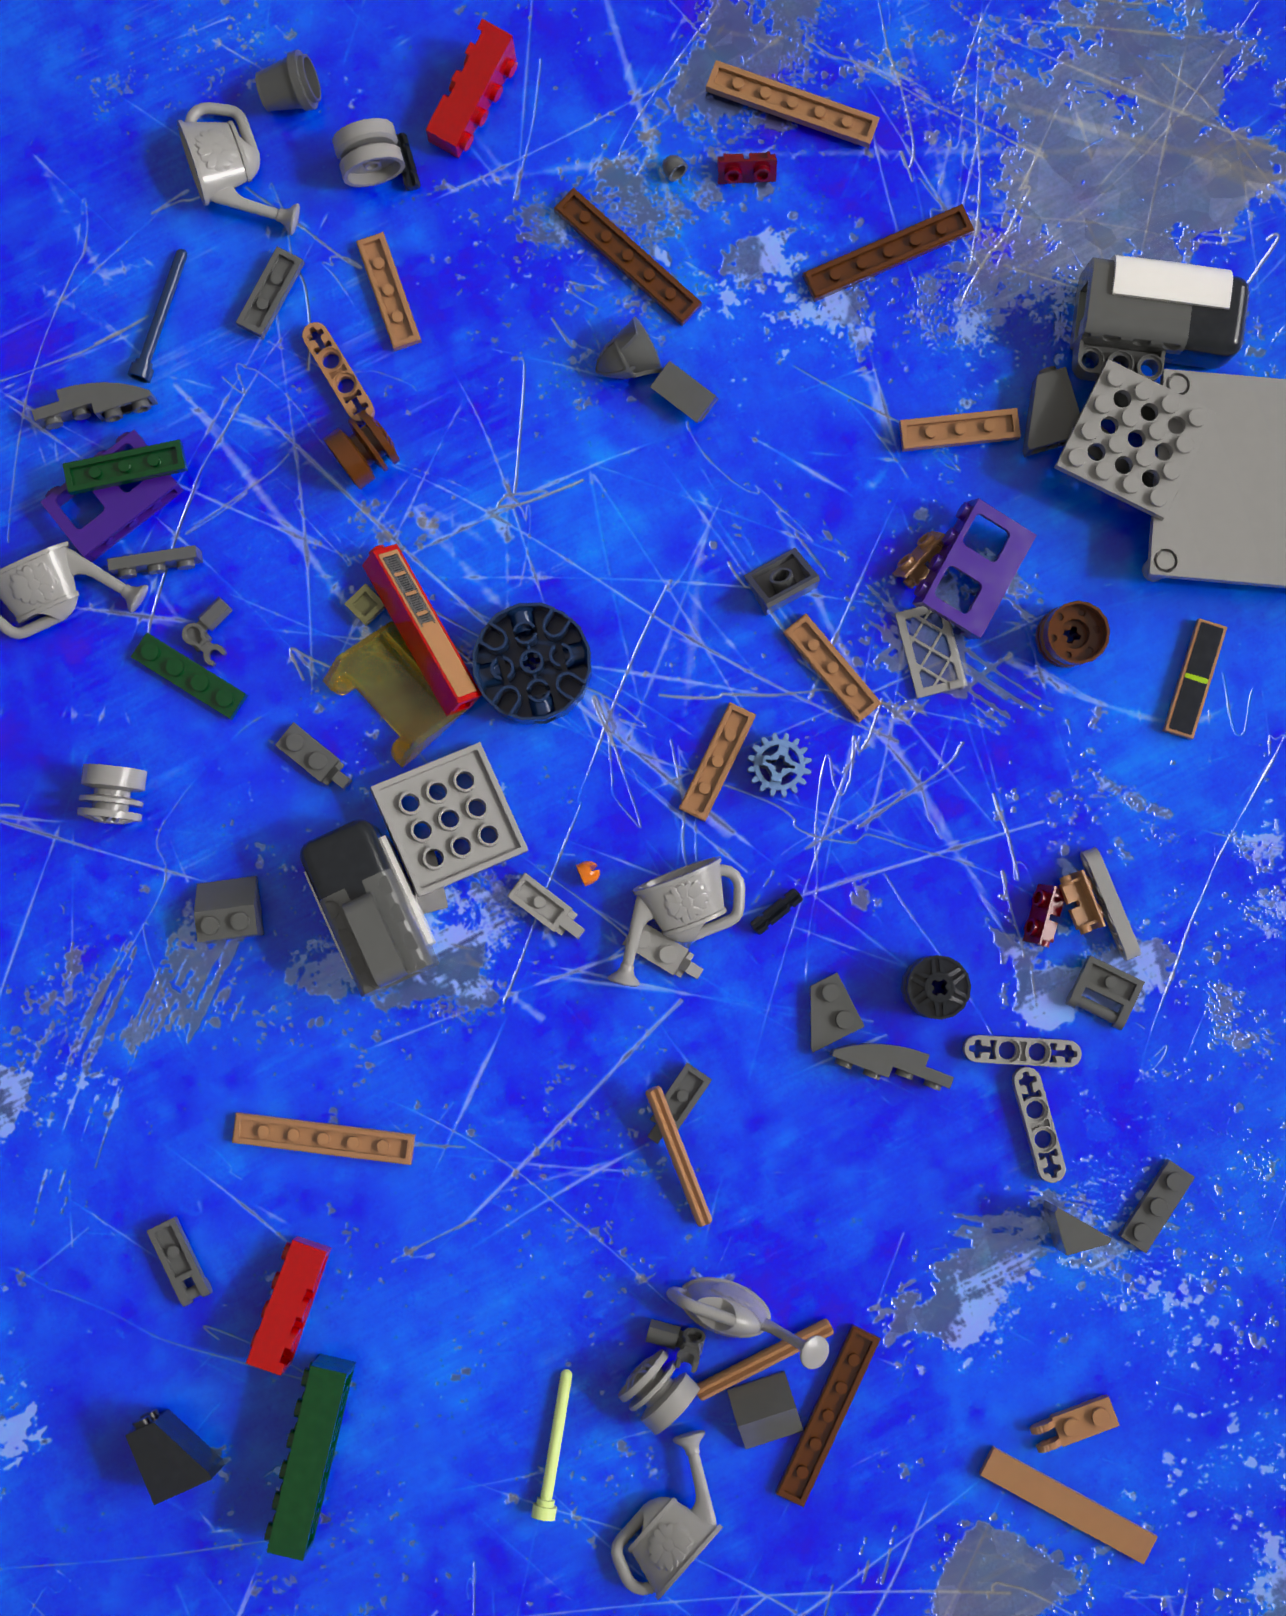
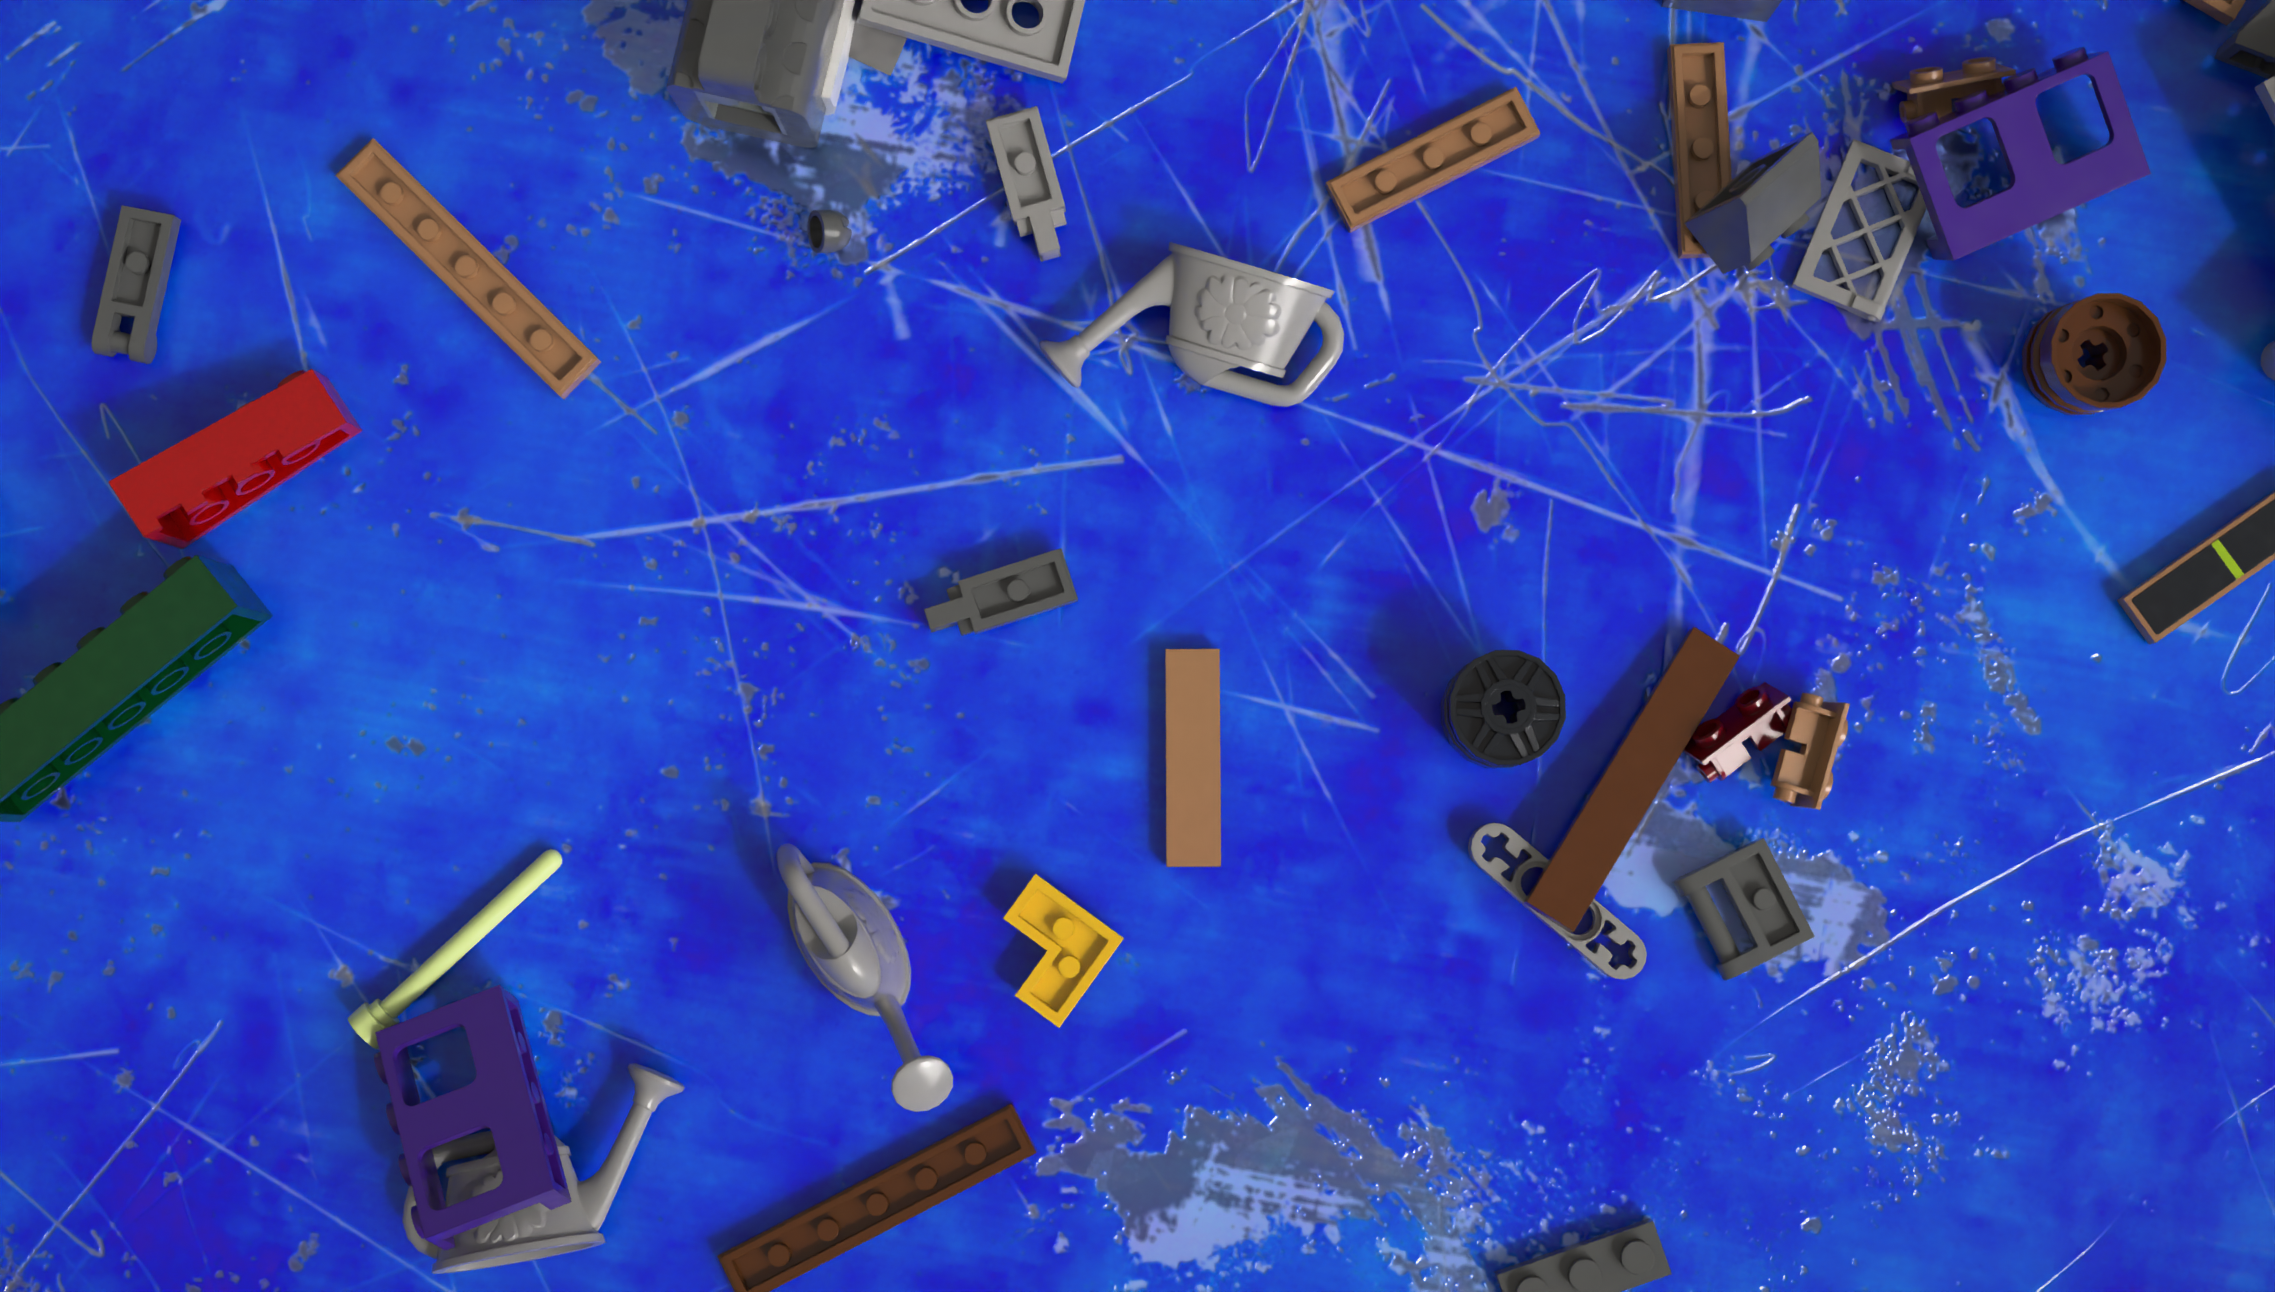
camera: 40 degrees right, 0 degrees up
orange hinge [575,861,600,887] -> none
light grey wheel [618,1349,700,1435] -> none
light grey hinge [623,924,704,979] -> none
medium nougat axle [646,1086,712,1227] -> none
dark grey bar [646,1319,705,1373] -> none
medium nougat axle [697,1319,834,1401] -> none
dark grey slope [727,1371,804,1449] -> none
medium blue gear [747,733,812,798] -> none
black axle [750,888,803,935] -> none
dark grey wing [810,972,864,1052] -> none
dark grey slope [829,1043,954,1091] -> none
light grey beam [1012,1066,1066,1183] -> none
dark grey slope [1043,1200,1112,1255] -> none
light grey beam [1080,847,1141,961] -> none
none -> dark purple window [374,985,572,1251]
none -> dark grey hinge [807,209,852,254]
none -> yellow plate [1003,874,1124,1028]
none -> medium nougat tile [1165,649,1221,867]
none -> reddish brown tile [1523,627,1740,933]
none -> dark grey slope [1684,132,1821,274]

